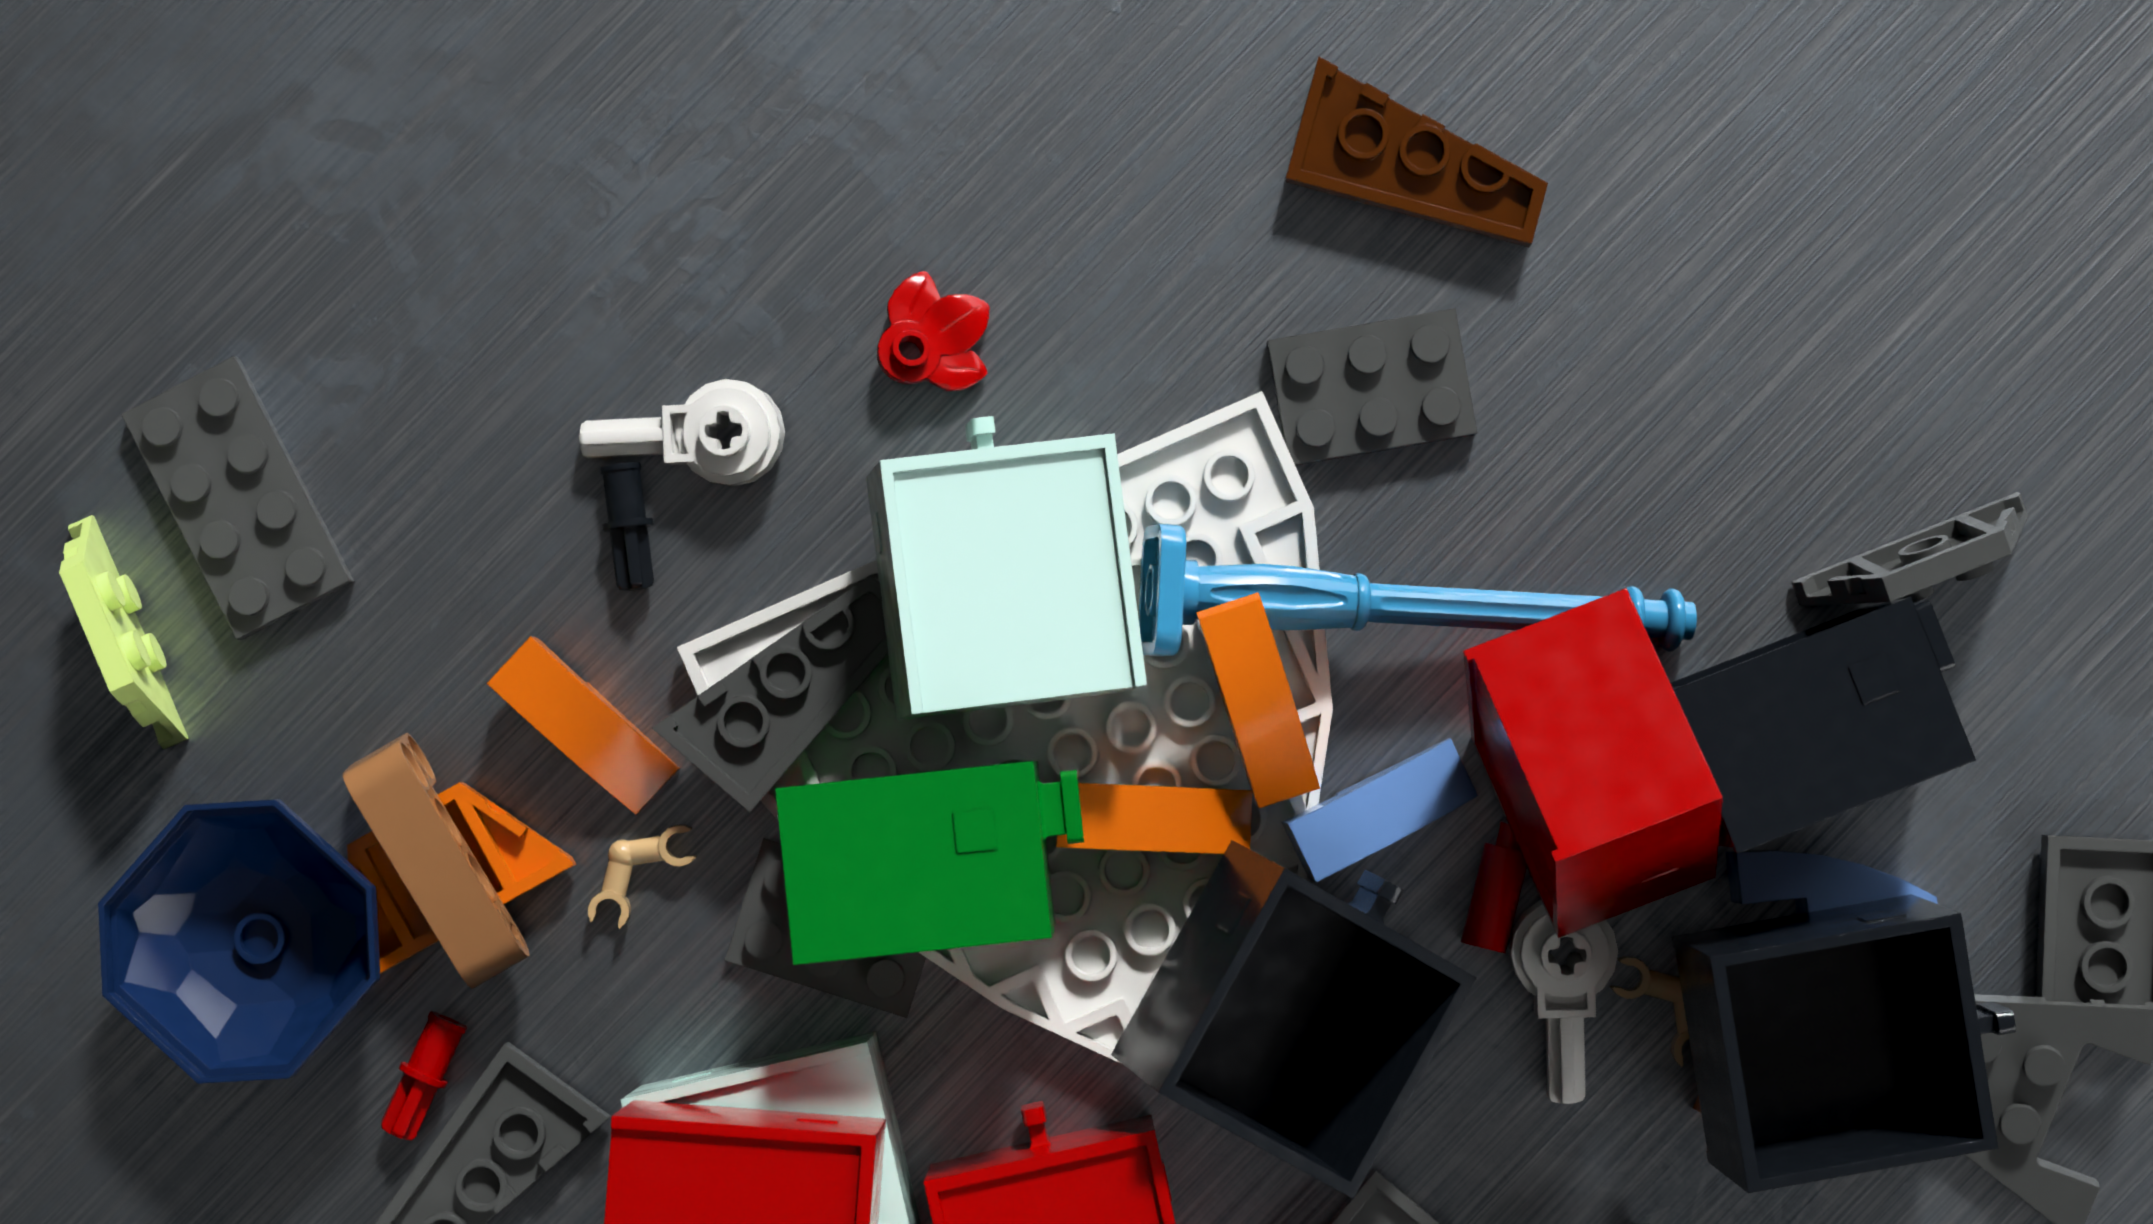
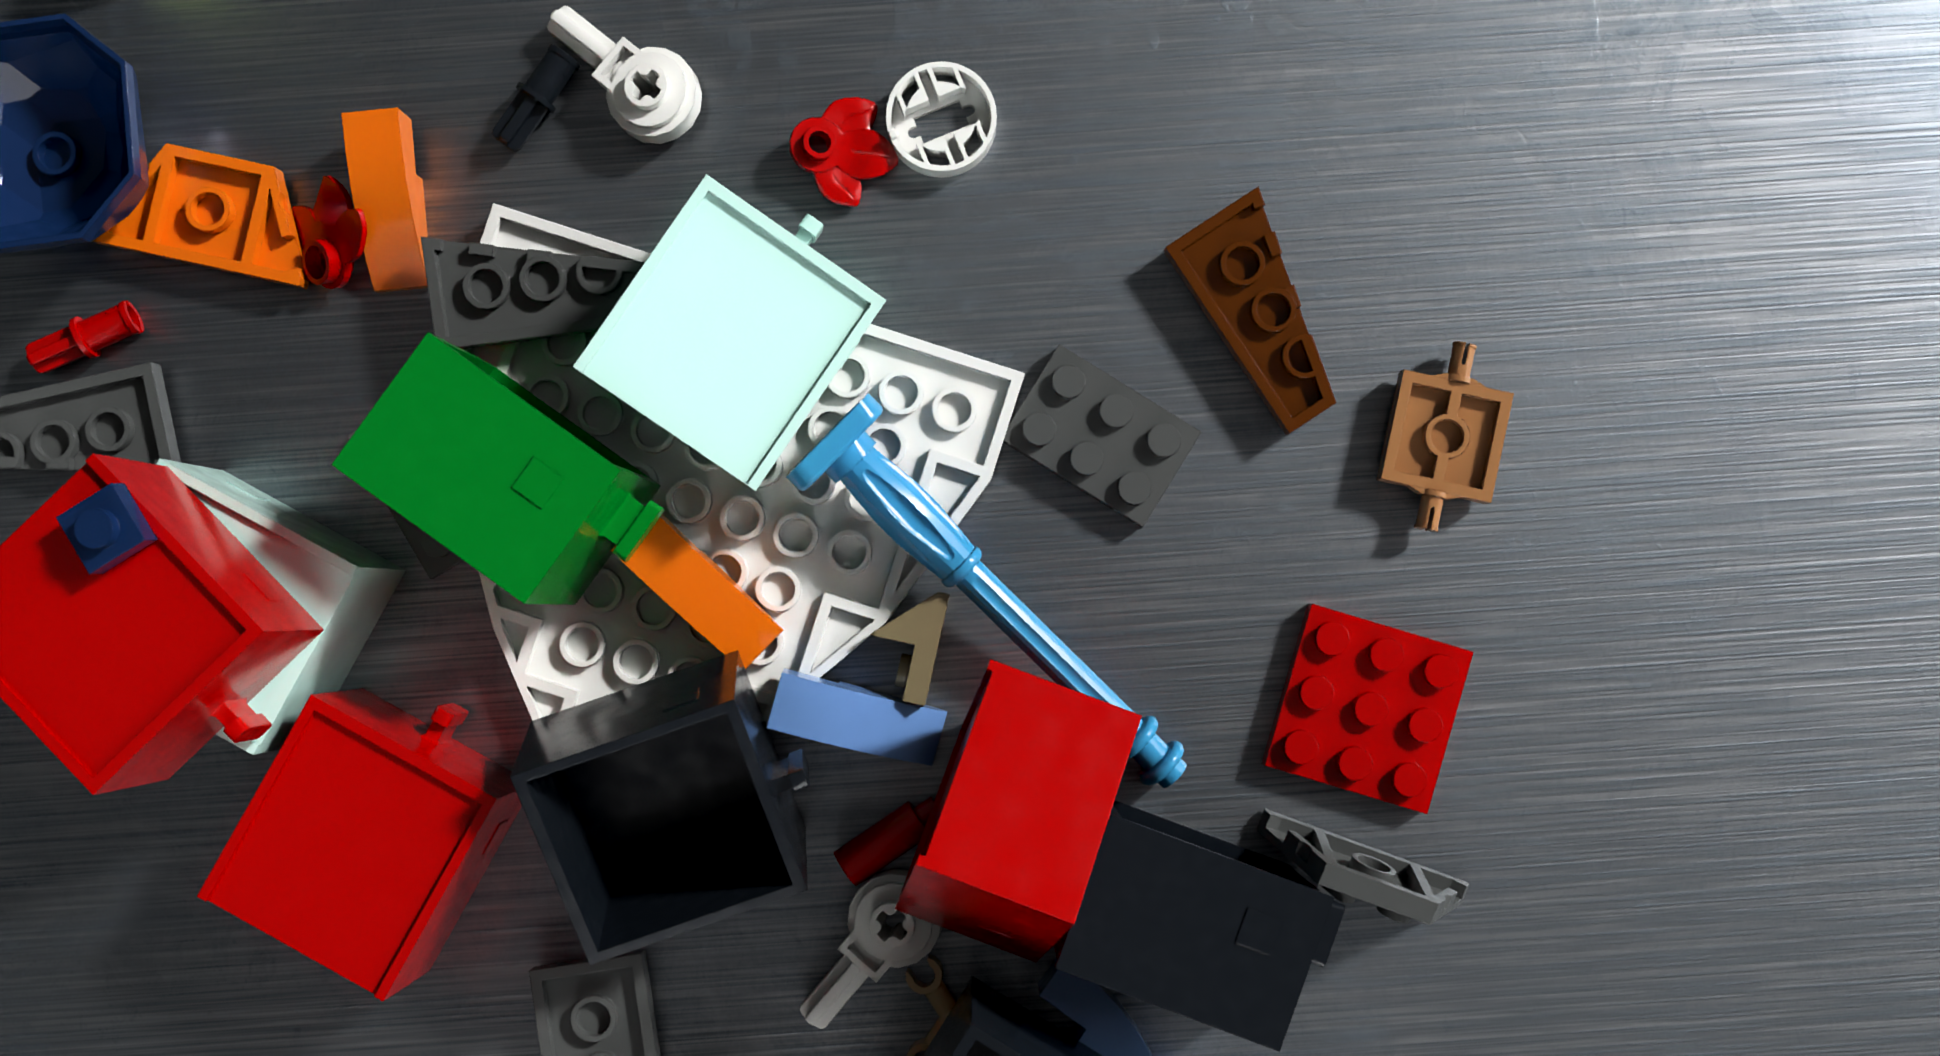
camera: 40 degrees right, 0 degrees up
medium nougat beam [343,733,530,989] -> none
tan arm [588,824,697,929] -> none
orange slope [1196,592,1320,808] -> none
none -> dark blue plate [56,483,158,574]
none -> red plate [292,175,367,289]
none -> dark tan slope [871,592,950,706]
none -> white piece [886,61,997,178]
none -> red plate [1261,604,1474,814]
none -> medium nougat plate [1376,341,1514,532]

